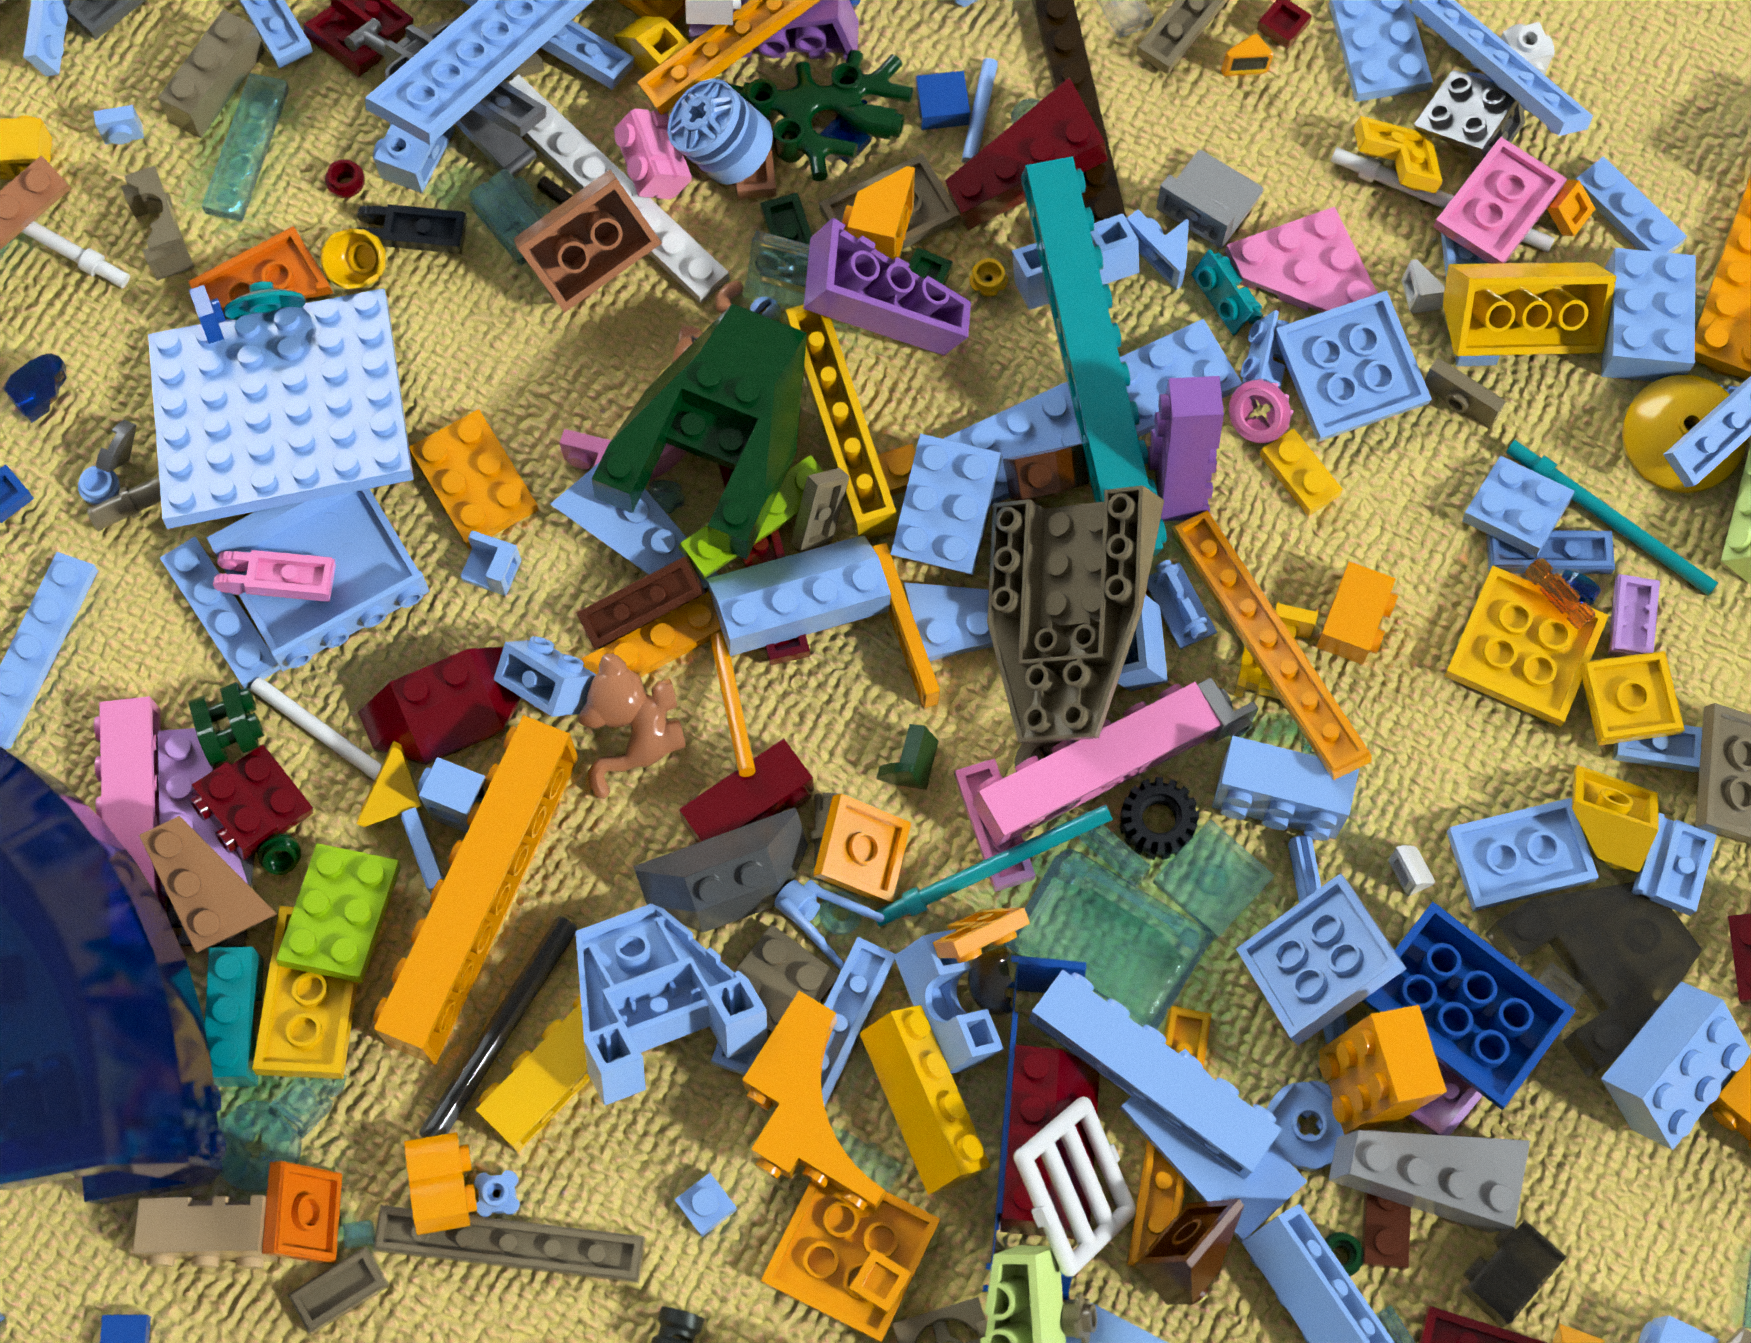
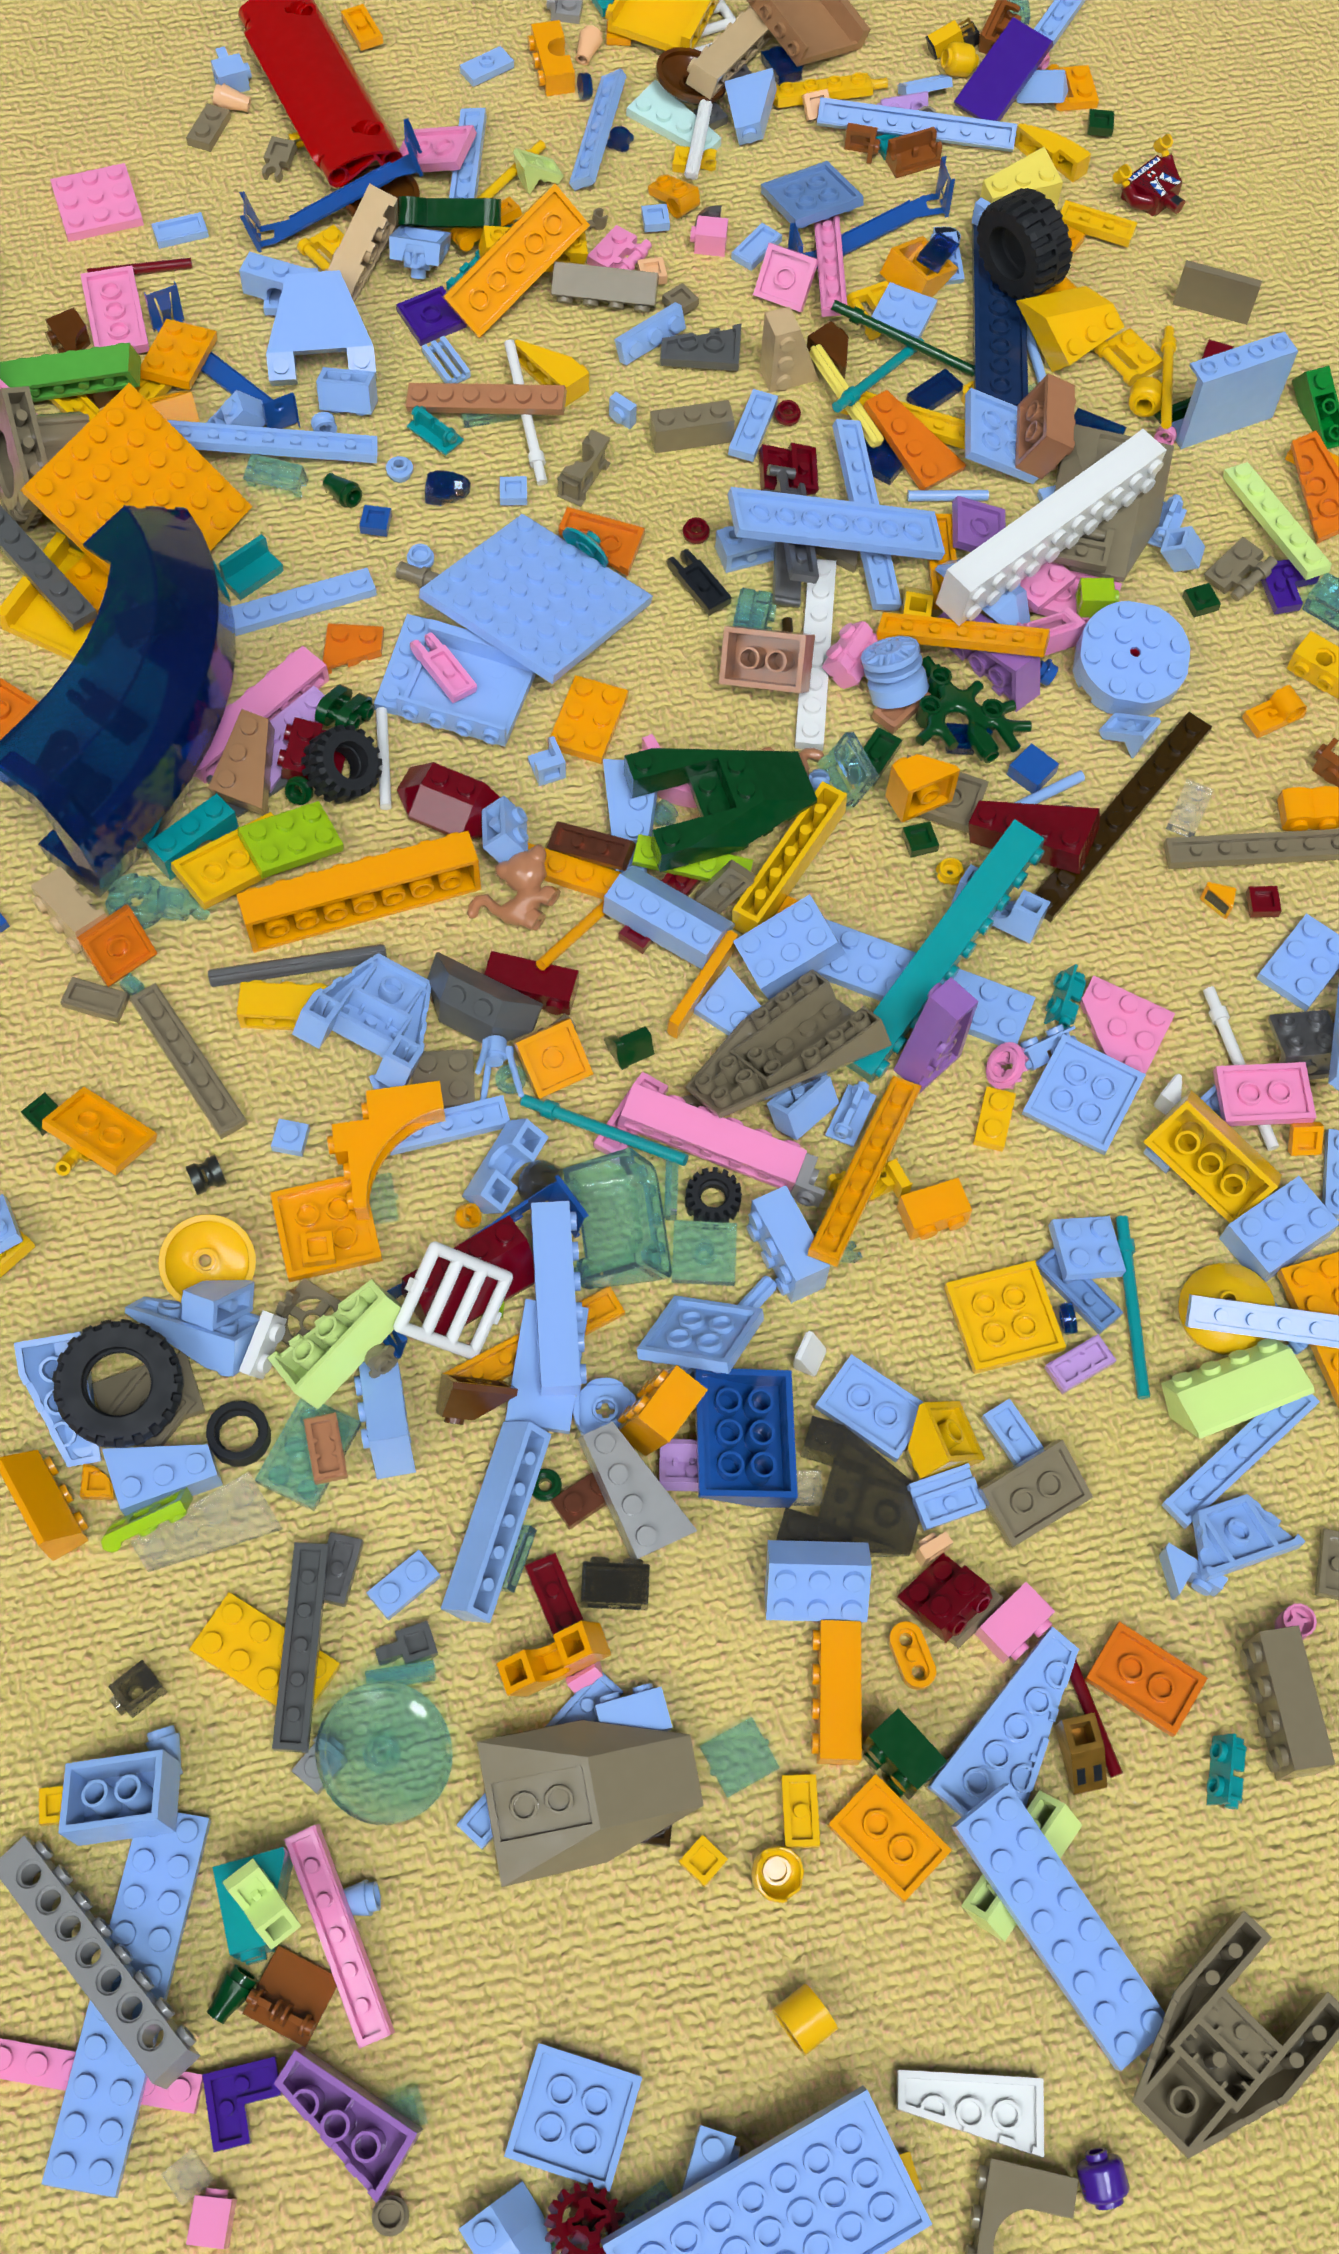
camera: 45 degrees right, 5 degrees down
flat silver tile [96,420,136,472] -> none
blue plate [189,285,226,344] -> none
clear light blue plate [202,73,290,222] -> none
yellow hair [321,228,386,289] -> none
yellow slope [356,741,422,827] -> none
light blue tile [401,807,445,894] -> none
light orange brick [404,1132,478,1235] -> none
light blue brick [418,757,488,833] -> none
light blue plate [474,1170,520,1217] -> none
medium lavender wedge [803,218,971,355] -> none
yellow brick [859,1005,991,1195] -> none
light orange plate [932,907,1030,963] -> none
reddish brown slope [1003,443,1089,500] -> none
light blue slope [1126,209,1189,290] -> none
light grey bracket [1156,150,1263,249] -> none
yellow plate [1354,116,1442,194] -> none
dark tan plate [1424,358,1506,429] -> none
clear orange axle [1525,558,1596,629] -> none
yellow tile [1580,651,1685,746] -> none
none -> black tyre [301,724,383,804]
none -> orange wing [323,623,384,674]
none -> light orange hinge [454,1203,482,1229]
none -> light blue plate [500,476,527,505]
none -> light nougat plate [914,1531,953,1567]

